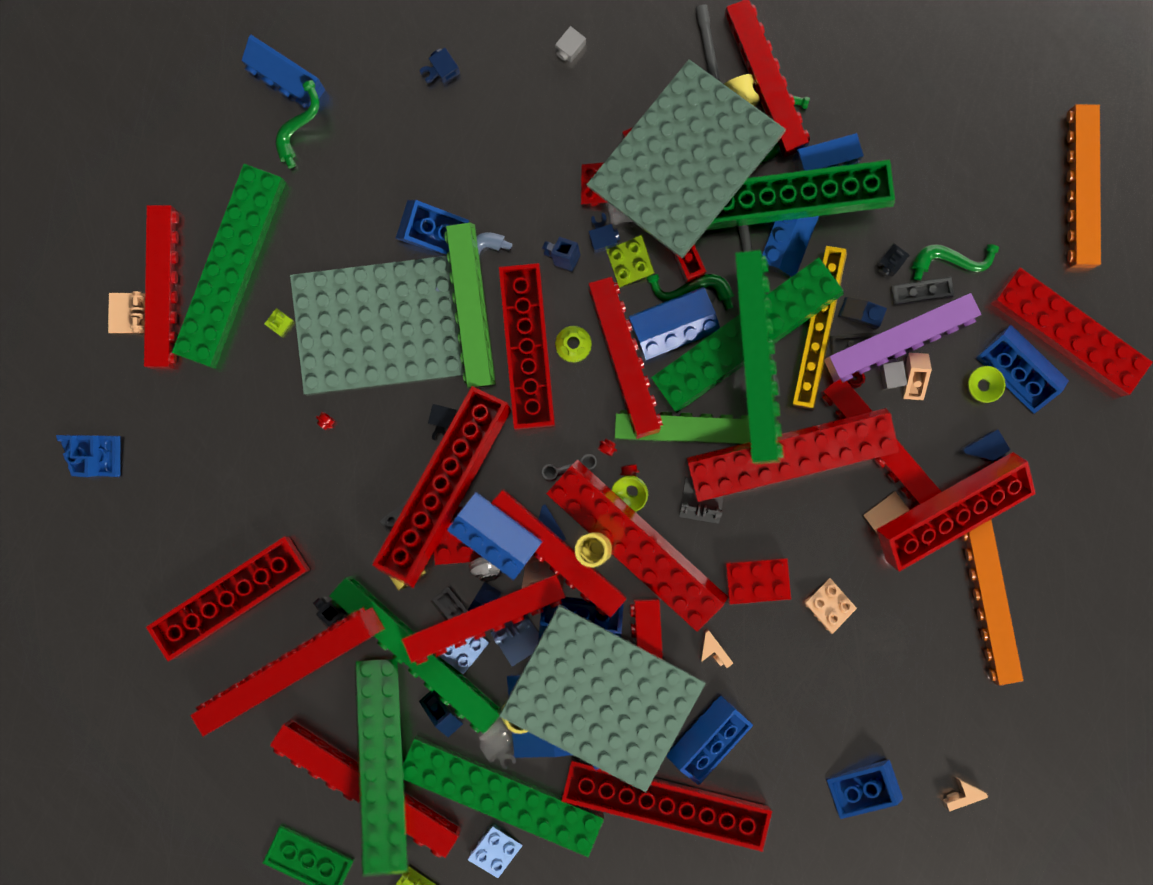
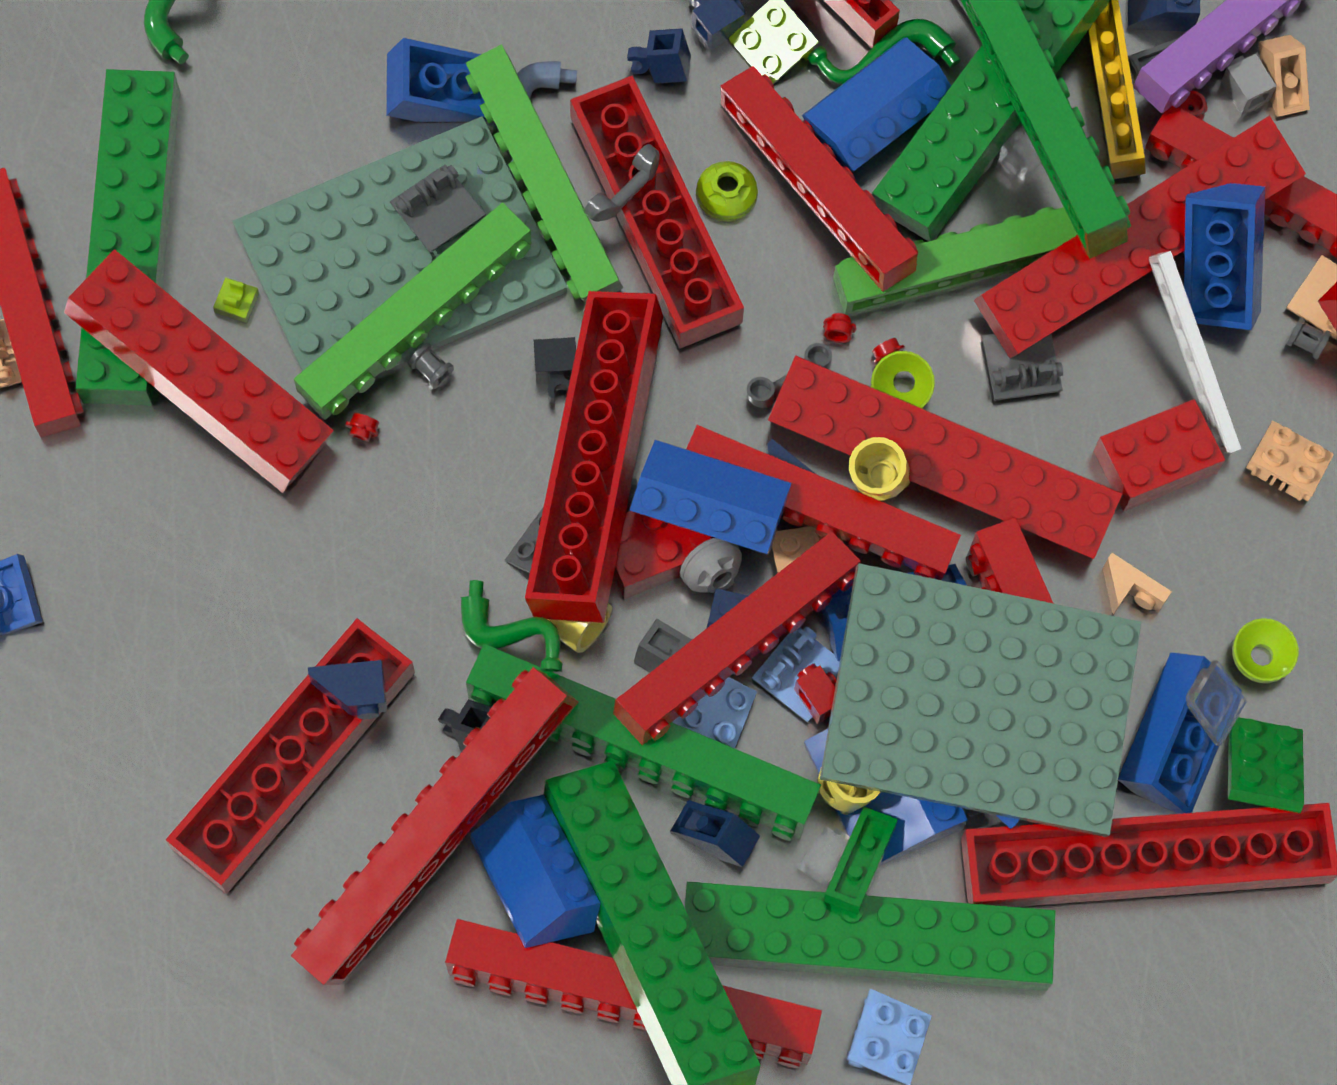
camera: 20 degrees left, 15 degrees down
none -> red brick [64,249,334,493]
none -> bright green brick [294,202,532,420]
none -> dark blue slope [308,660,387,719]
none -> dark grey hinge [390,164,486,253]
none -> dark grey bush [408,343,454,389]
none -> green animal [461,580,563,672]
none -> blue slope [470,795,600,948]
none -> dark grey bar [584,144,660,222]
none -> red brick [794,663,837,724]
none -> green plate [824,807,898,914]
none -> white tile [1149,251,1241,453]
none -> blue slope [1184,183,1265,330]
none -> clear piece [1186,660,1247,746]
none -> green plate [1228,716,1304,813]
none -> lime piece [1232,618,1299,683]
none -> dark grey bush [1286,317,1332,359]

